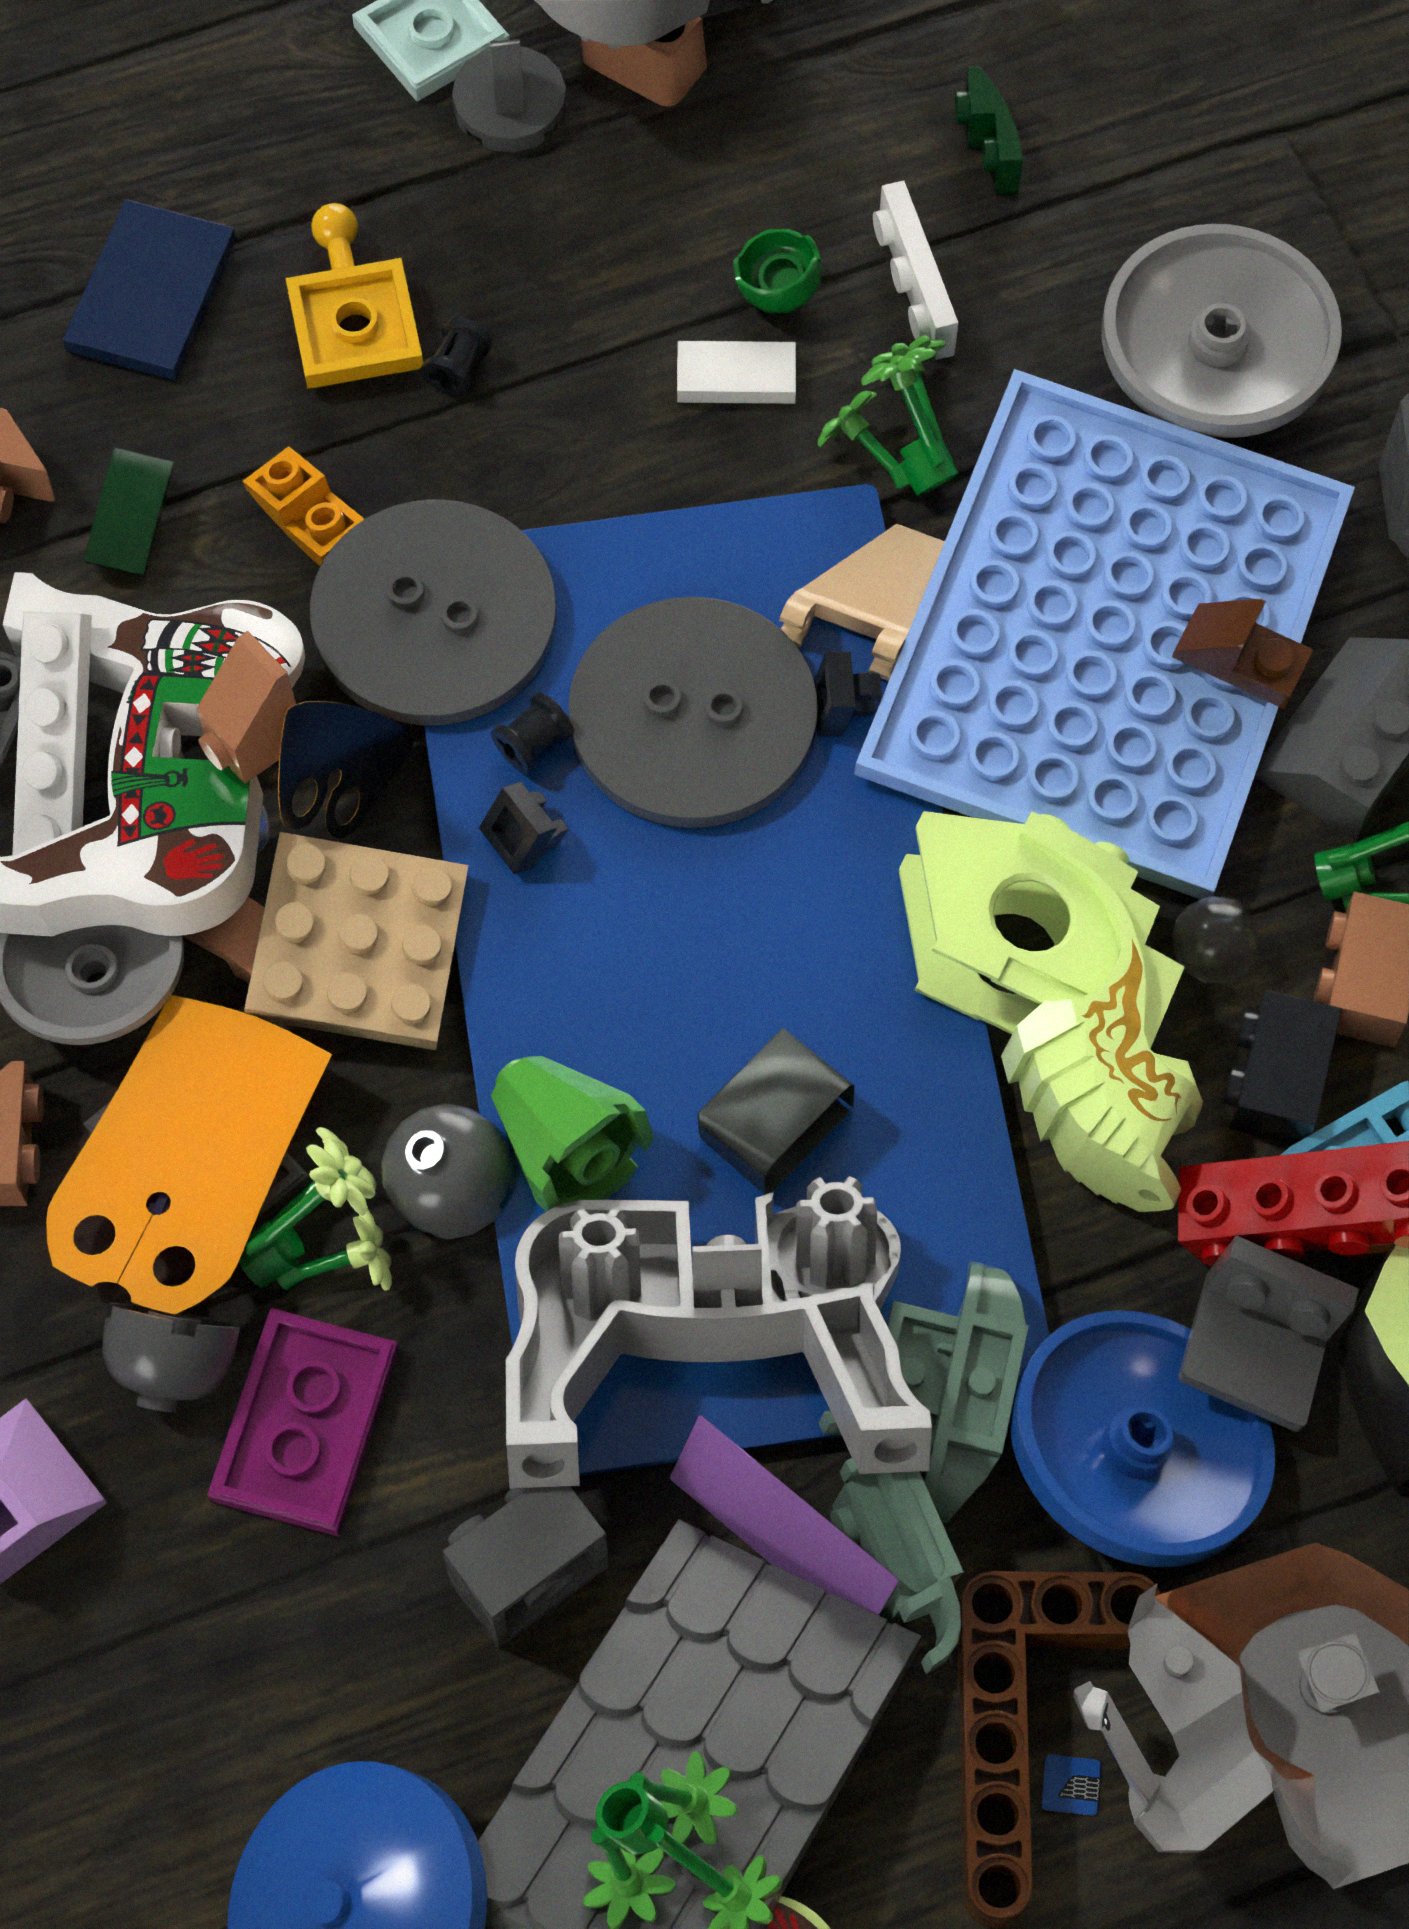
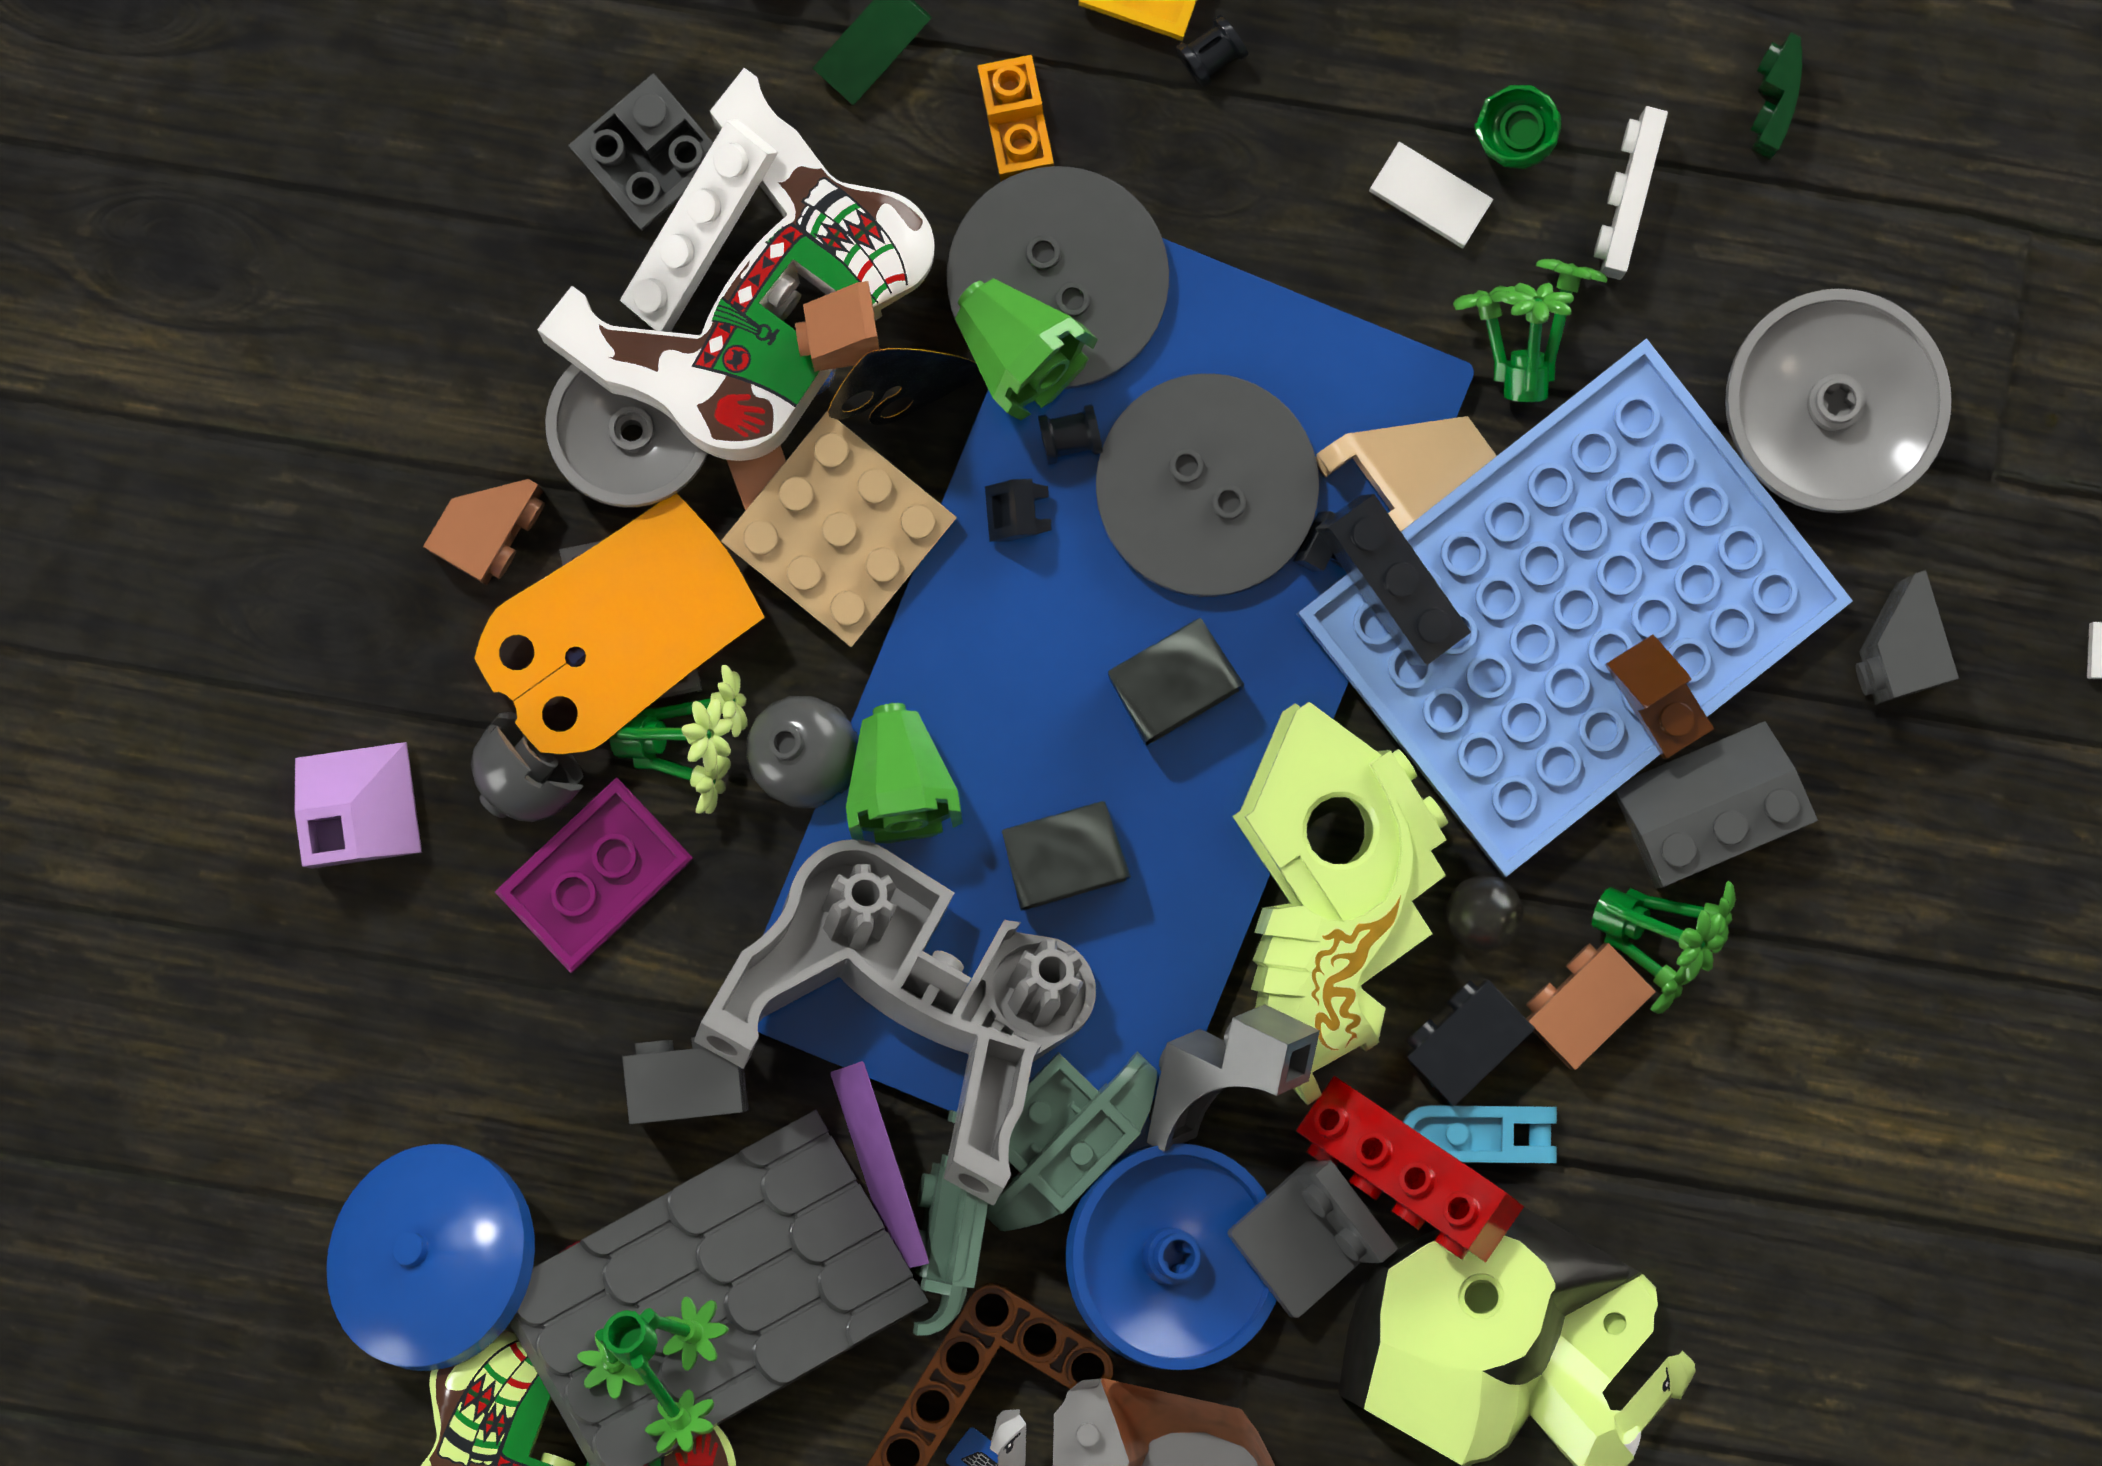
camera: 30 degrees right, 20 degrees up
none -> bright green cone [955,278,1098,420]
none -> pearl dark grey piece [1108,618,1244,746]
none -> dark grey arch [1147,1004,1320,1152]
none -> black brick [1315,494,1471,666]

